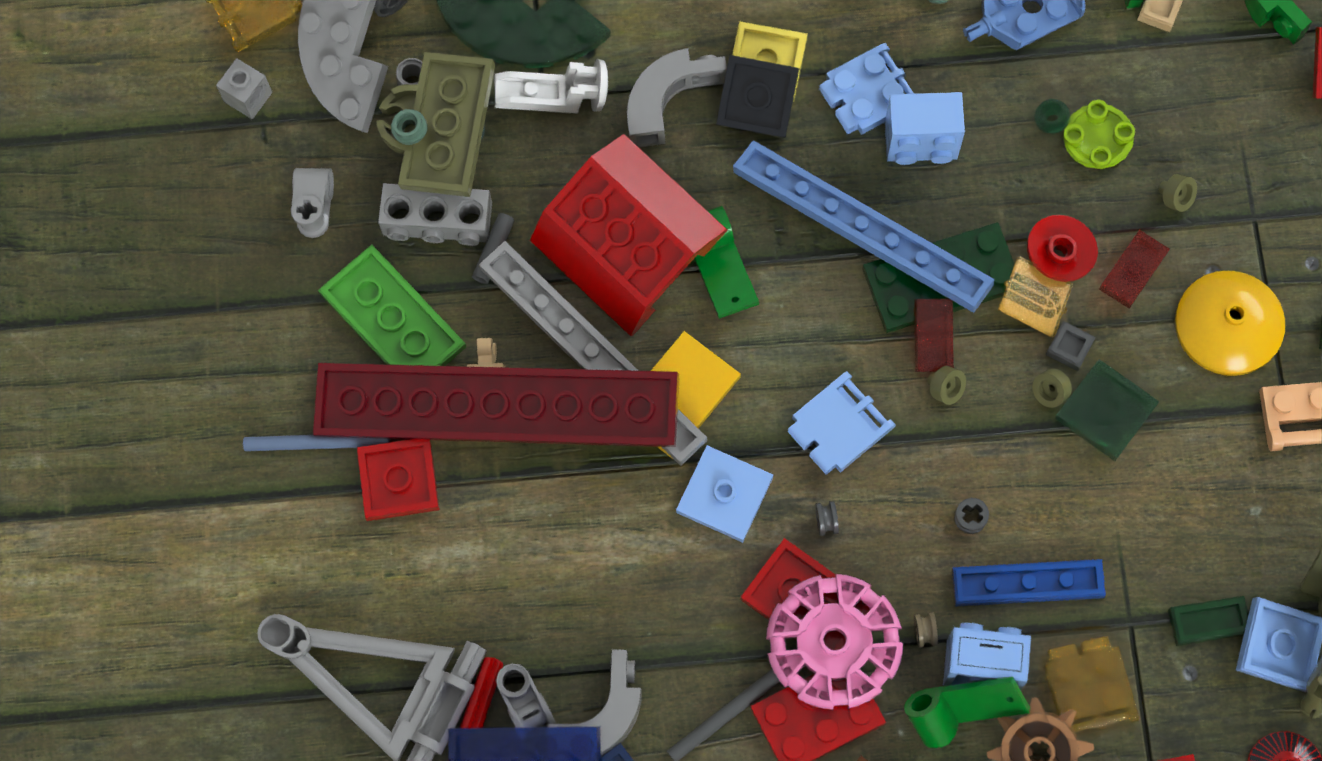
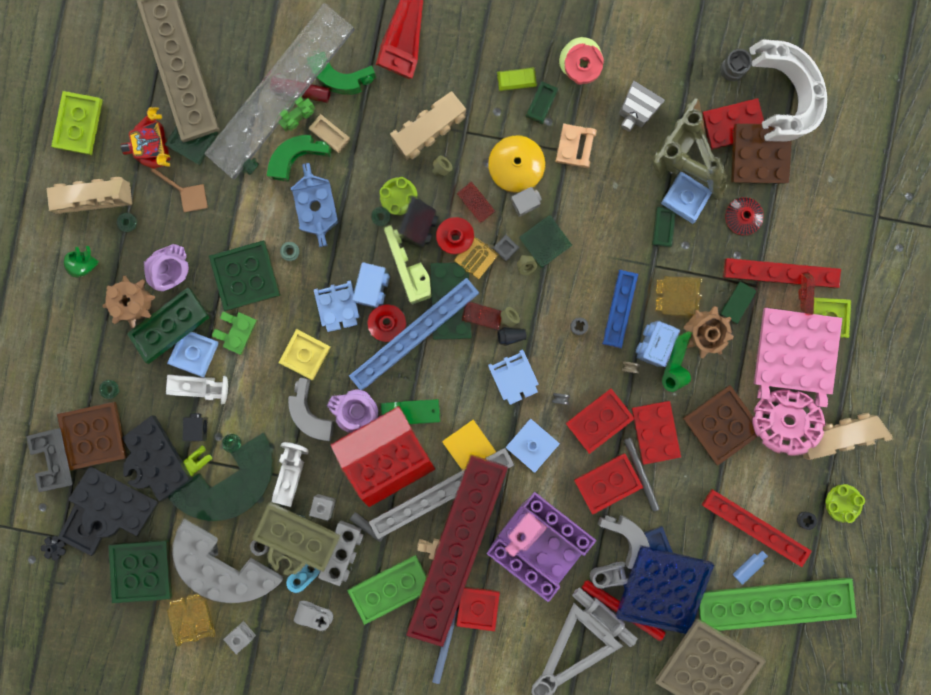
camera: 75 degrees left, 15 degrees up
sand green plate [391,109,427,145] -> none
black plate [716,55,800,138] -> none
bright pink plate [766,574,903,709] -> none
none -> medium azure plate [286,564,320,593]
none -> light grey brick [309,494,336,520]
none -> lavender helmet [327,390,378,433]
none -> red dish [368,304,406,342]
none -> yellowish green plate [384,226,432,305]
none -> tan wedge [390,91,466,160]
none -> black slope [399,196,439,249]
none -> medium lavender slope [487,492,596,602]
none -> black cone [497,327,527,346]
none -> bright pink torso [505,513,548,557]
none -> light grey brick [511,187,542,217]
none -> red plate [574,453,643,515]

